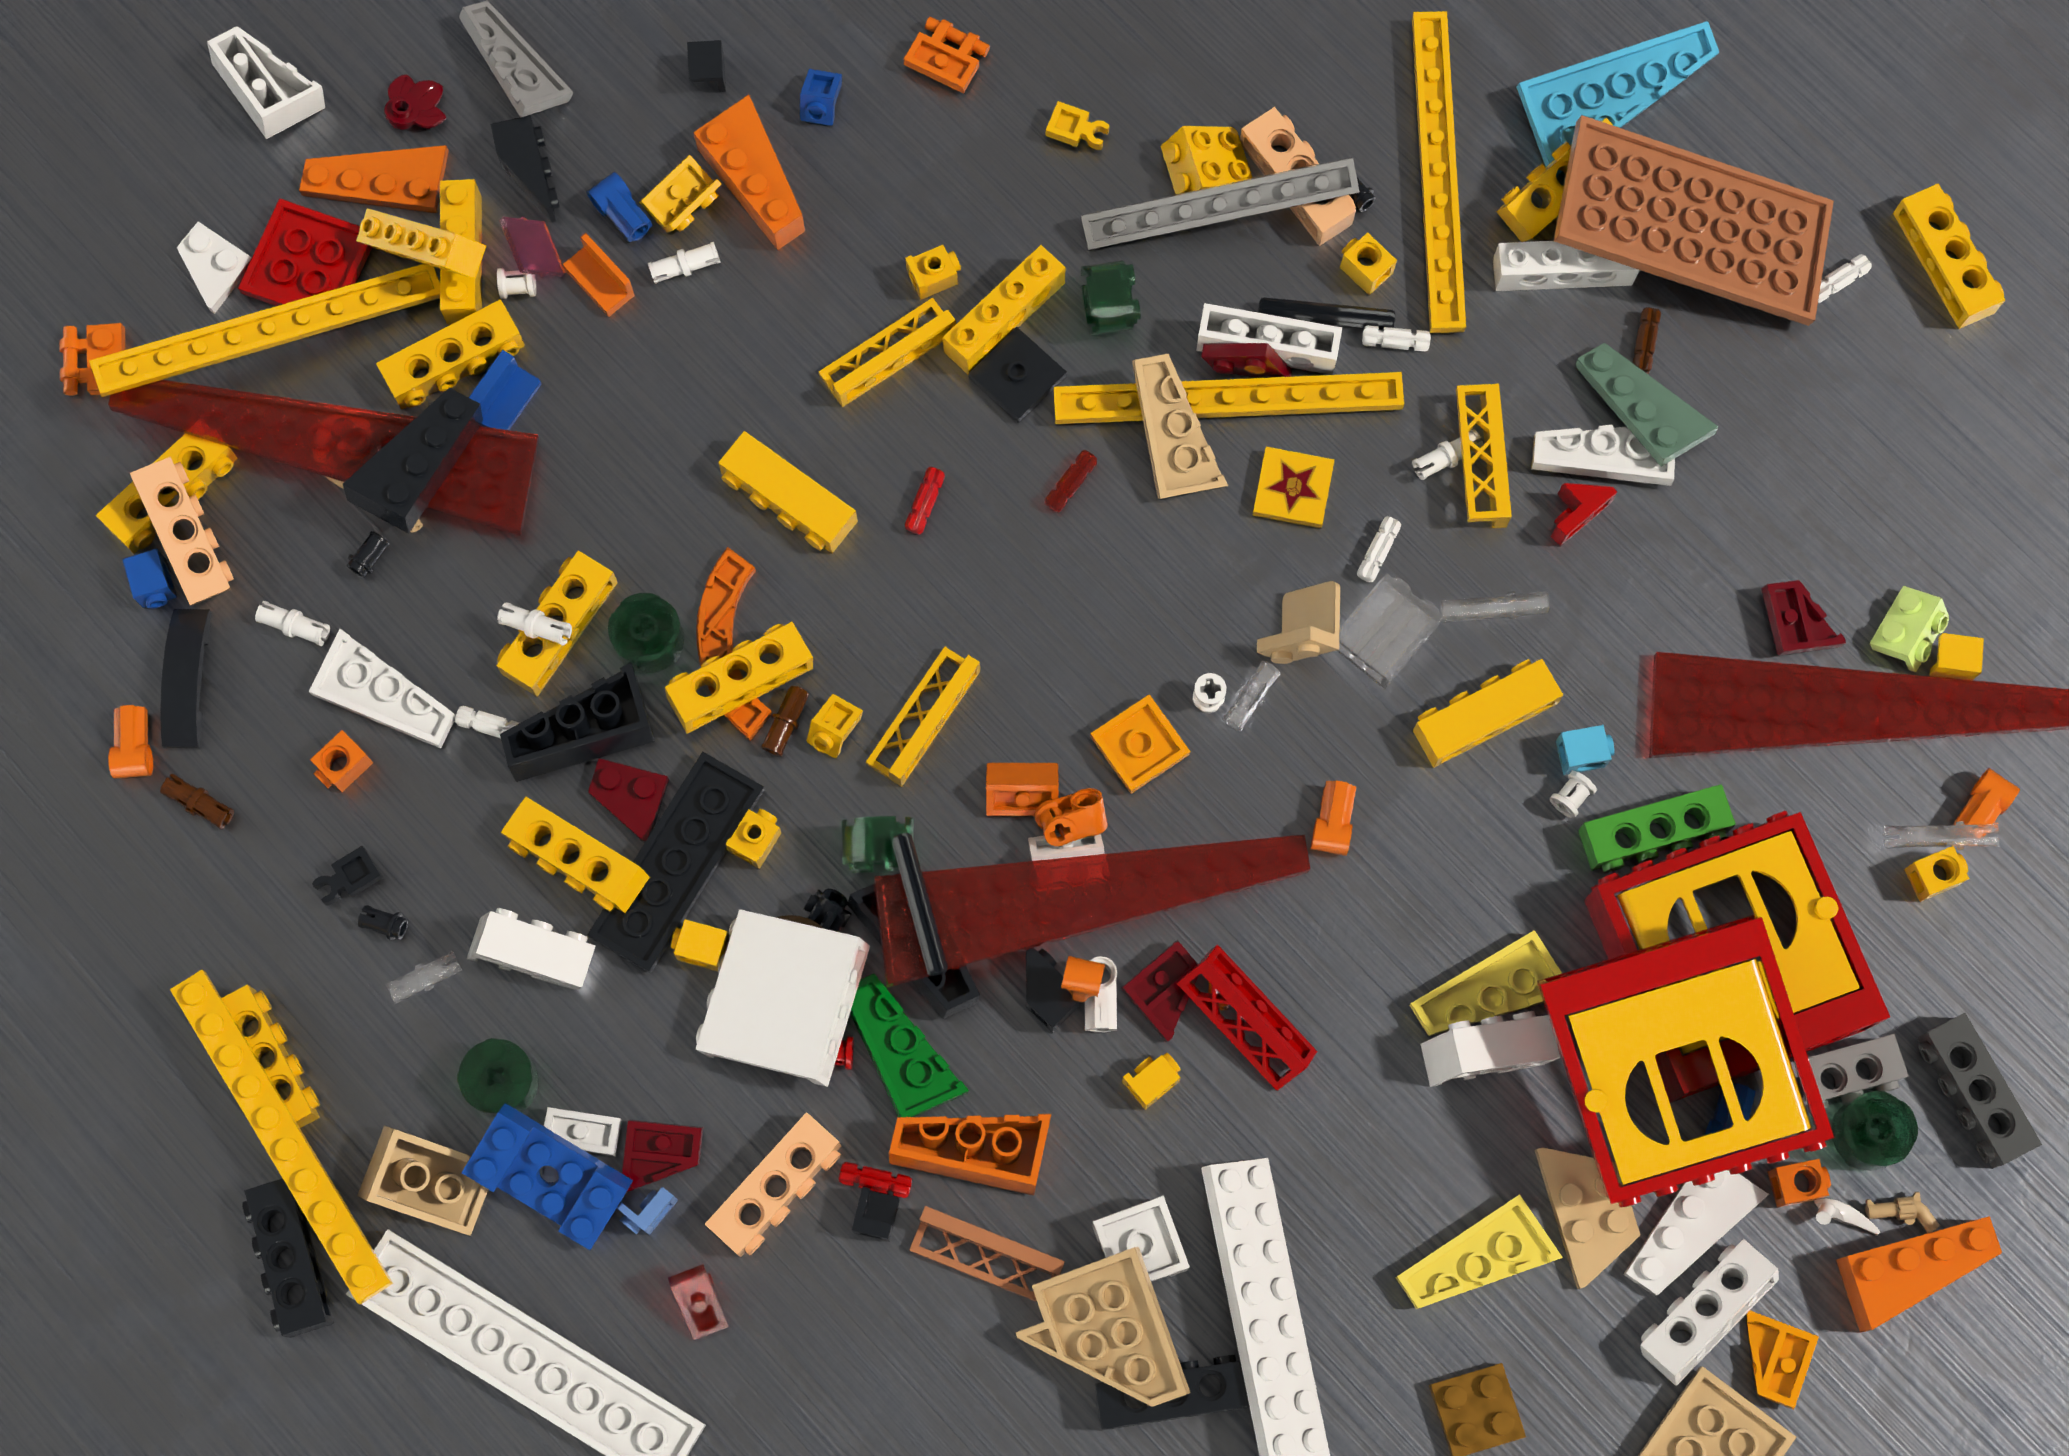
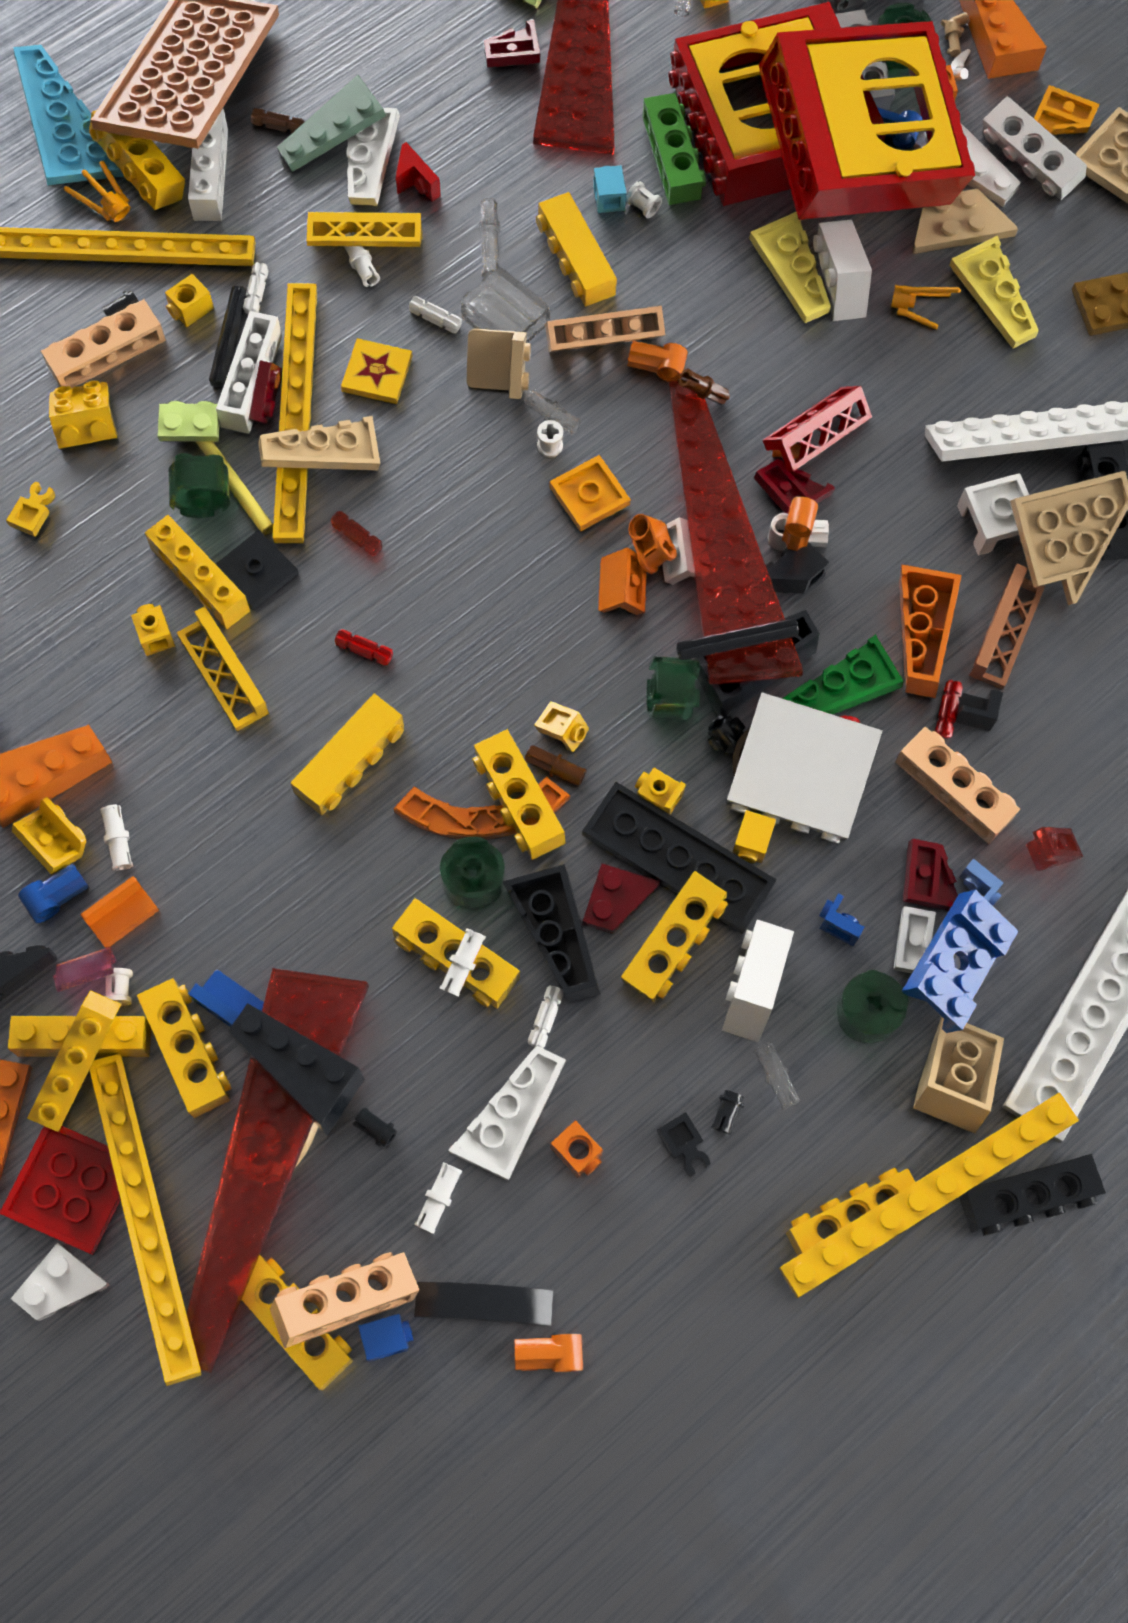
camera: 90 degrees left, 5 degrees down
orange plate [59,323,126,396] -> none
reddish brown pin [160,773,234,829] -> none
yellow fence [866,647,981,787] -> none
light grey plate [1081,157,1360,250] -> none
yellow brick [1122,1053,1181,1110] -> none
none -> light orange plant [64,161,131,222]
none -> yellowish green bracket [158,401,220,442]
none -> light yellow piece [195,441,273,535]
none -> light nougat brick [545,306,665,353]
none -> reddish brown axle [678,368,730,405]
none -> blue bracket [819,893,864,946]
none -> light orange plant [891,285,961,330]

